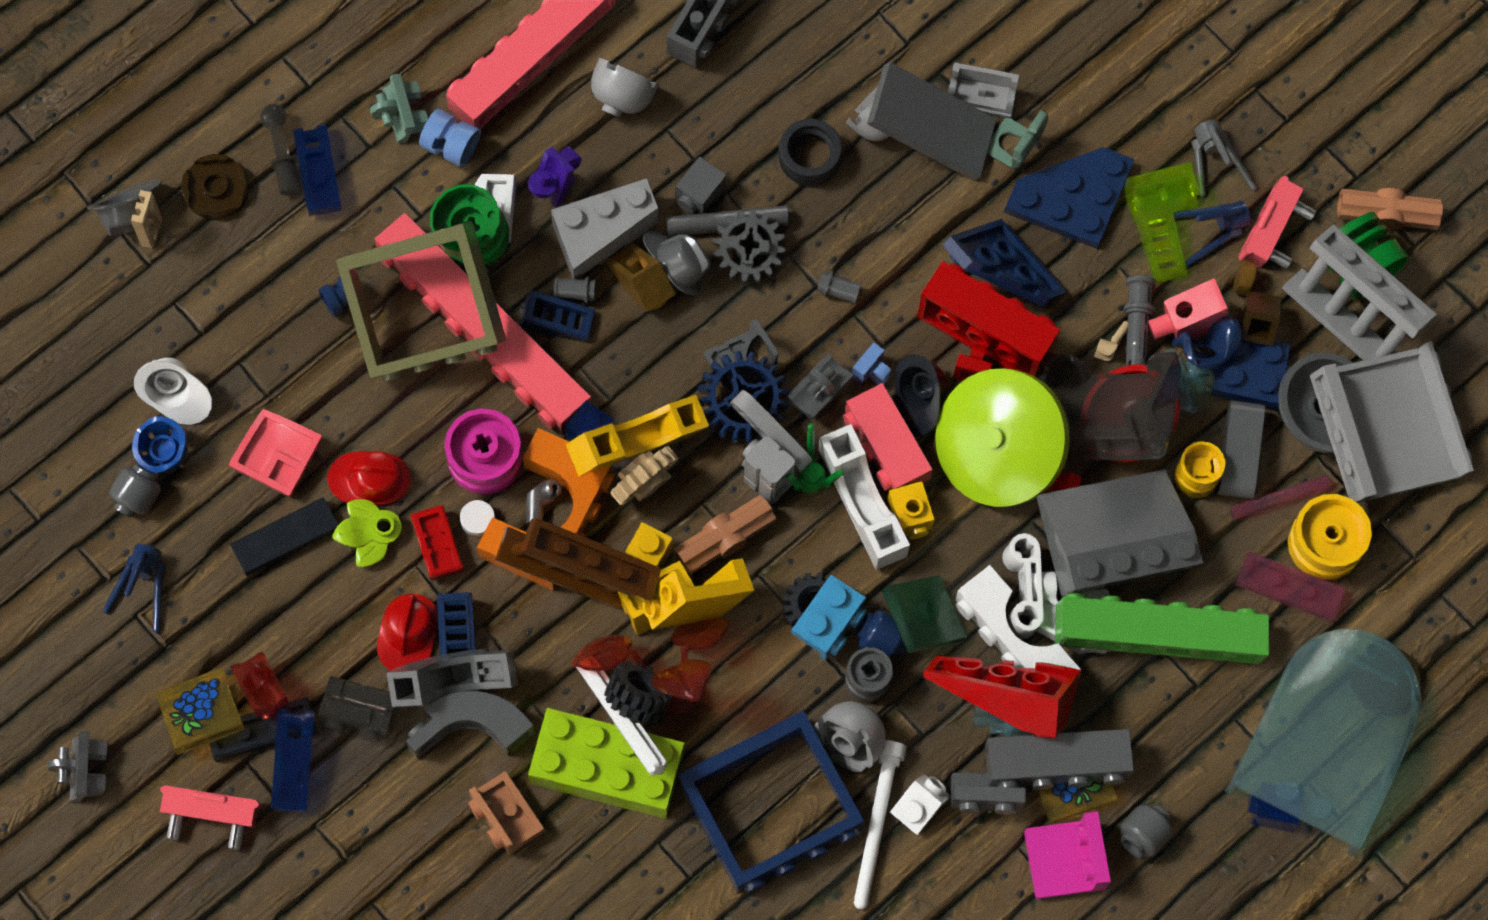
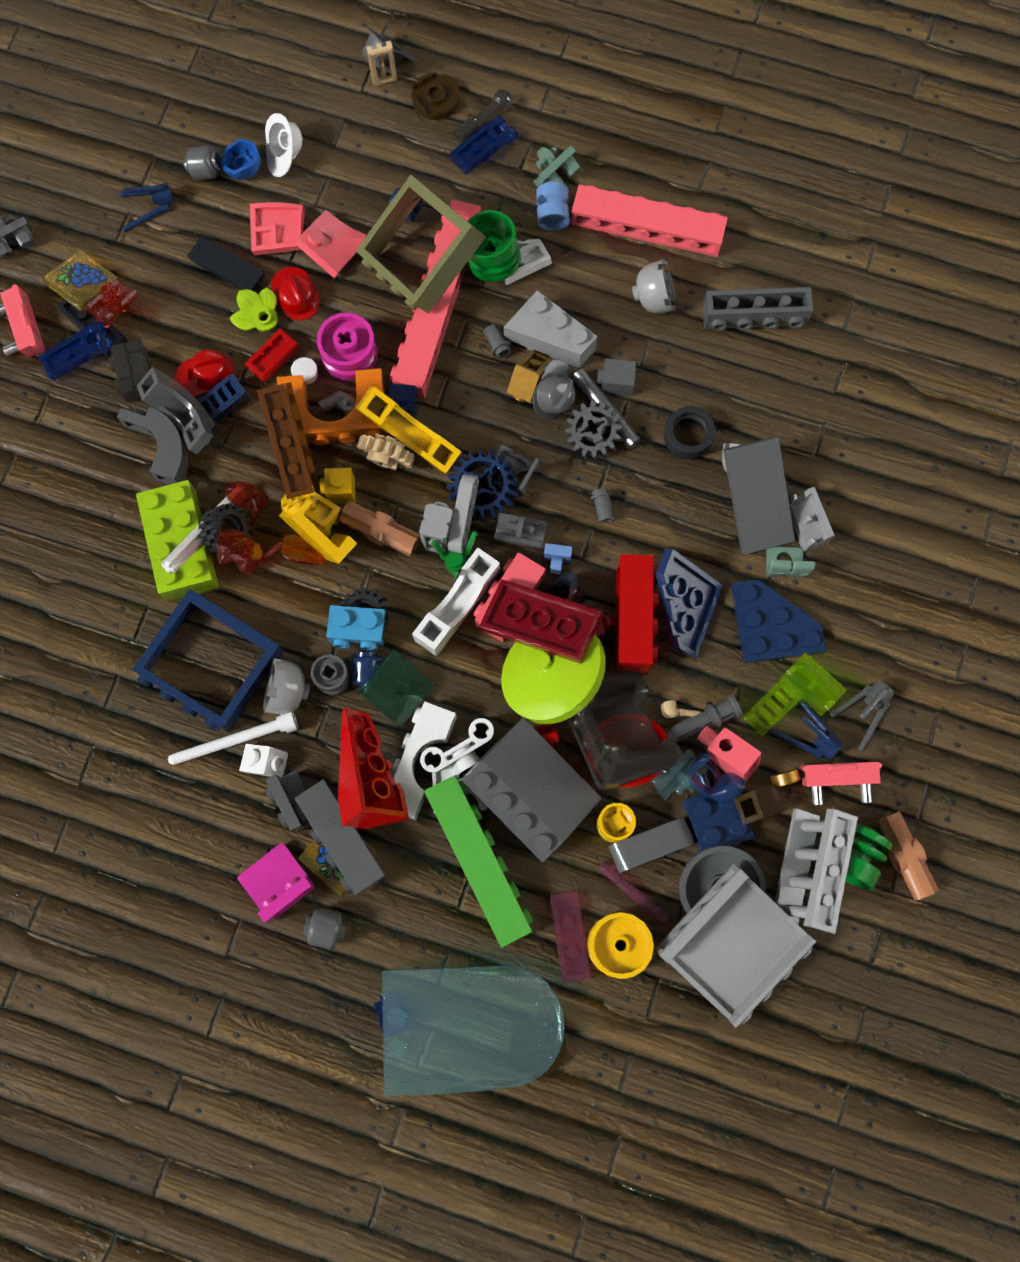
camera: 65 degrees right, 5 degrees up
nougat bracket [467,771,545,855] -> none
dark blue slope [519,290,596,342] -> none
dark purple hips [528,146,582,208] -> none
yellow brick [887,481,934,540] -> none
none -> coral plate [295,210,367,278]
none -> dark red tile [479,579,603,664]

